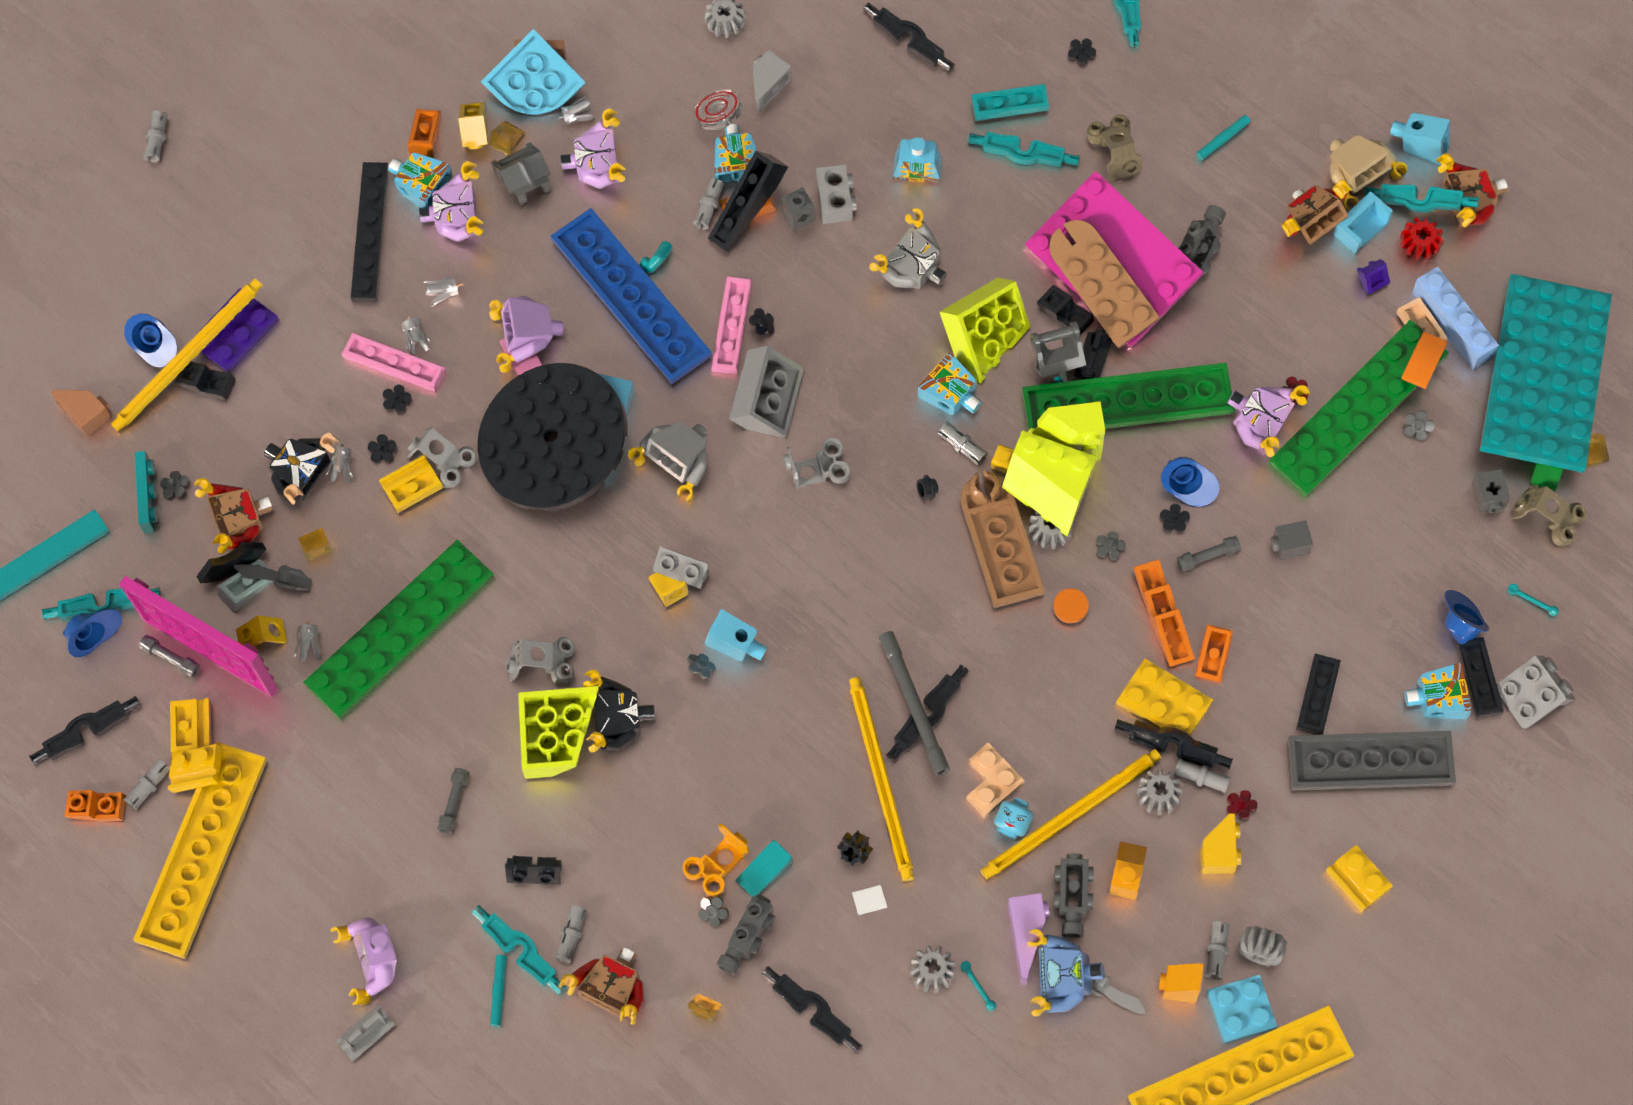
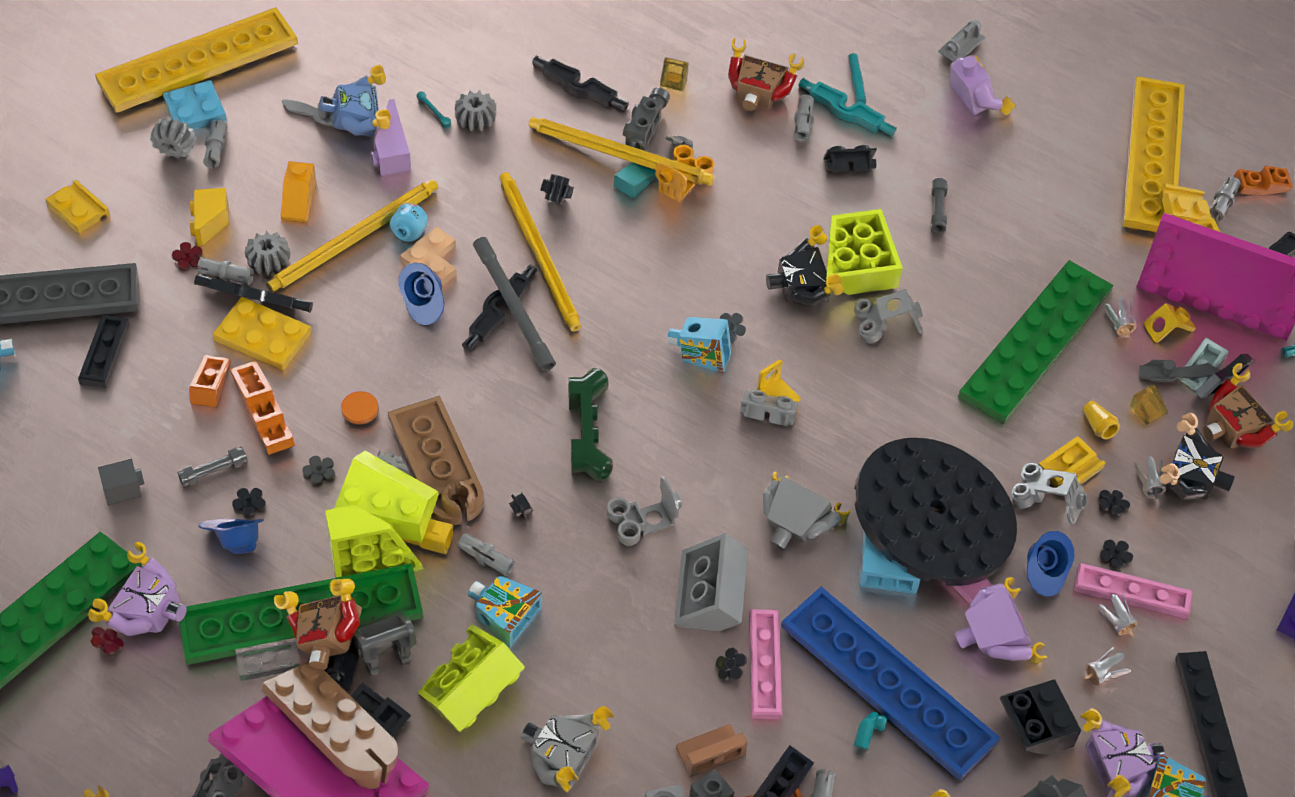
camera: 165 degrees right, 15 degrees down
white sticker [852,885,887,915] -> none
dark grey brick [1054,853,1094,938] -> none
light orange slope [1159,963,1204,1004] -> none
none -> clear plate [235,638,300,681]
none -> torso [274,579,362,670]
none -> piece [398,262,445,325]
none -> yellow piece [528,117,715,186]
none -> dark green plate [568,368,613,481]
none -> nougat panel [676,724,748,778]
none -> black slope [1000,679,1082,755]
none -> blue piece [1026,531,1075,597]
none -> yellow cone [1082,400,1120,440]

